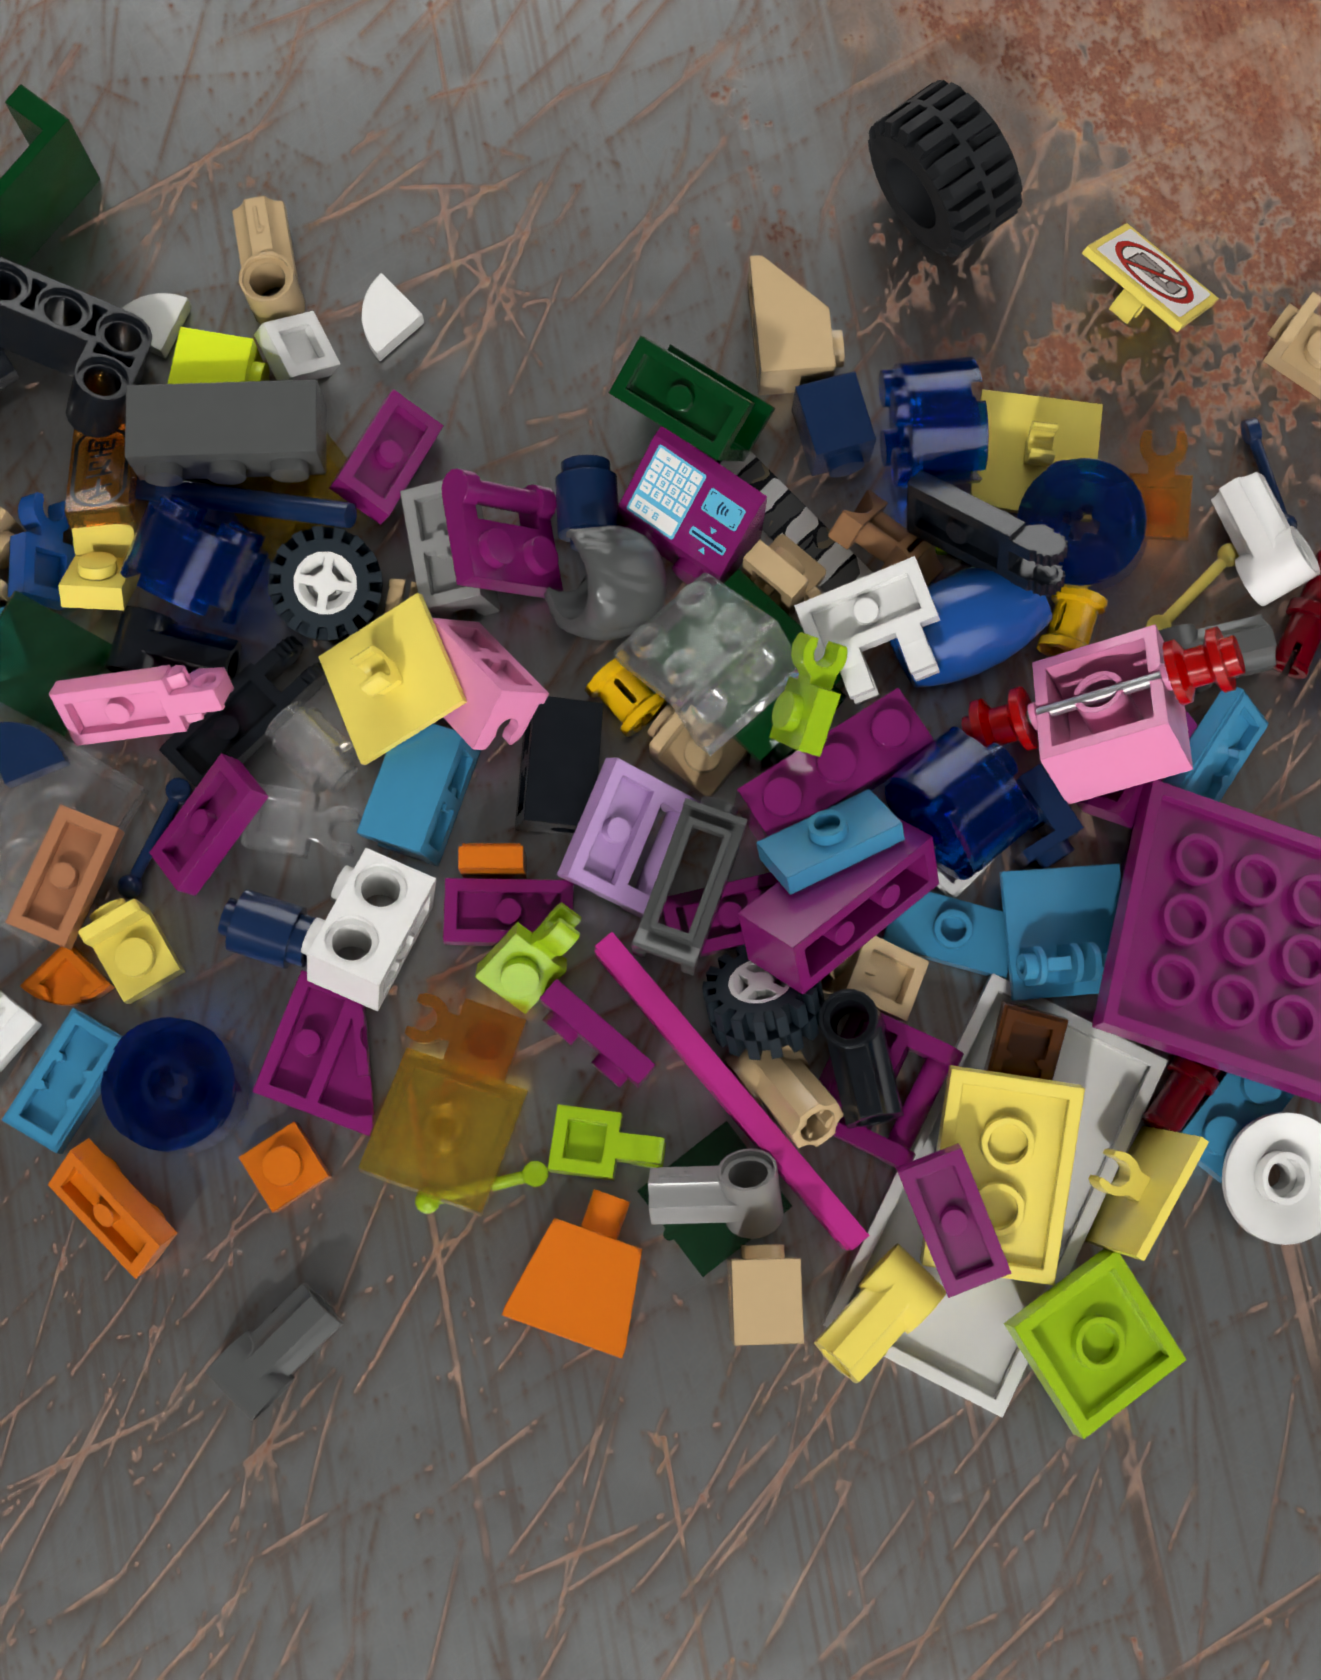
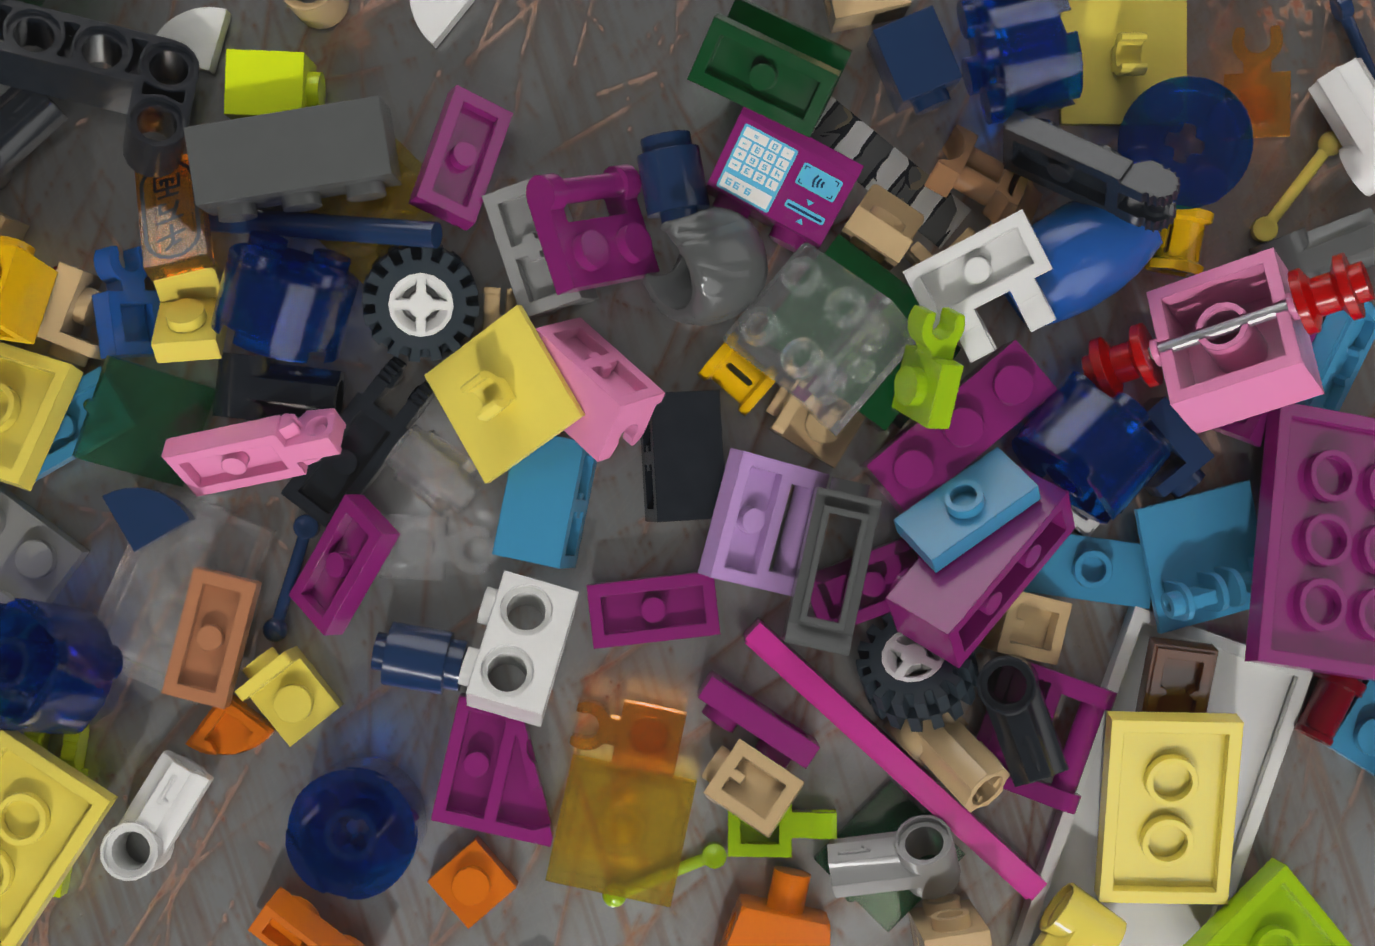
camera: 10 degrees left, 10 degrees up
dark azure plate [2,1007,133,1154] -> none
white plate [254,311,341,381] -> none
orange tile [458,843,527,879] -> none
lime plate [475,902,582,1014] -> none
magenta plate [896,1143,1012,1298] -> none
light yellow piece [1085,1126,1209,1261] -> none
none -> tan bracket [702,738,804,838]

